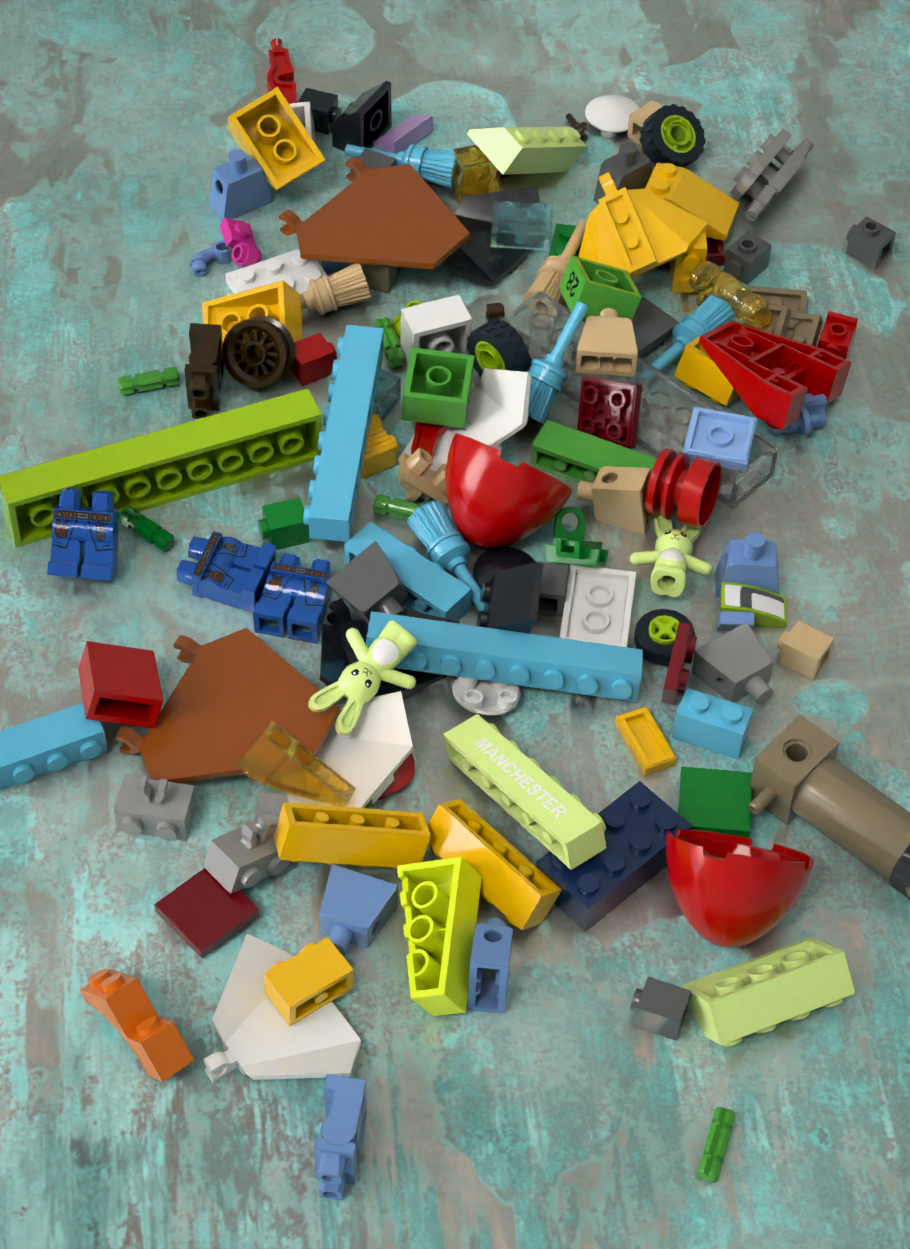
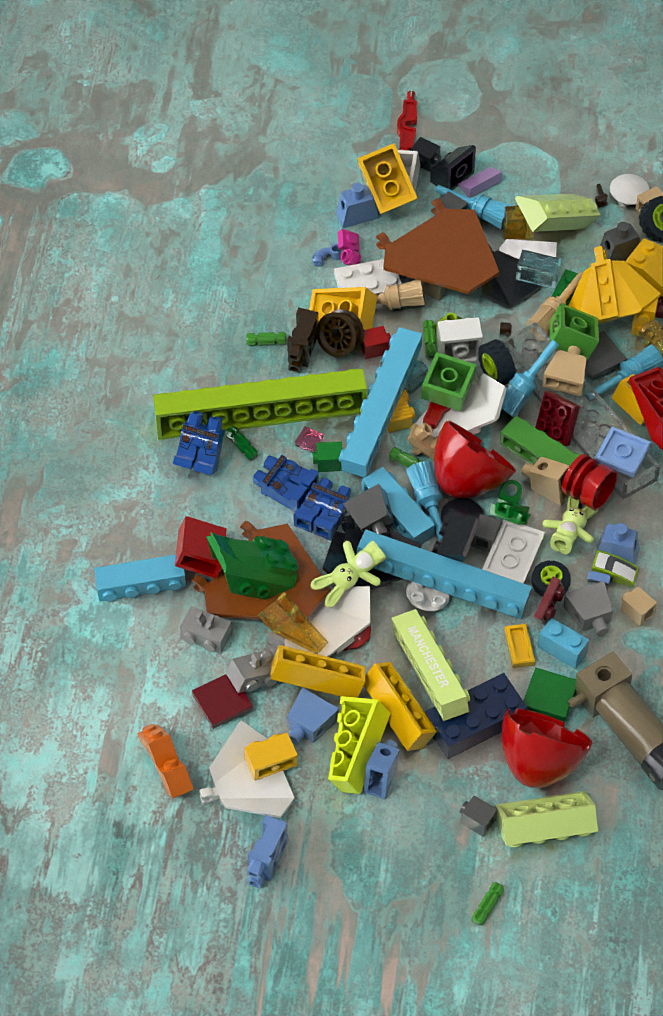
camera: 15 degrees right, 5 degrees up
none -> green slope [206,533,298,600]
none -> clear pink tile [295,426,324,453]

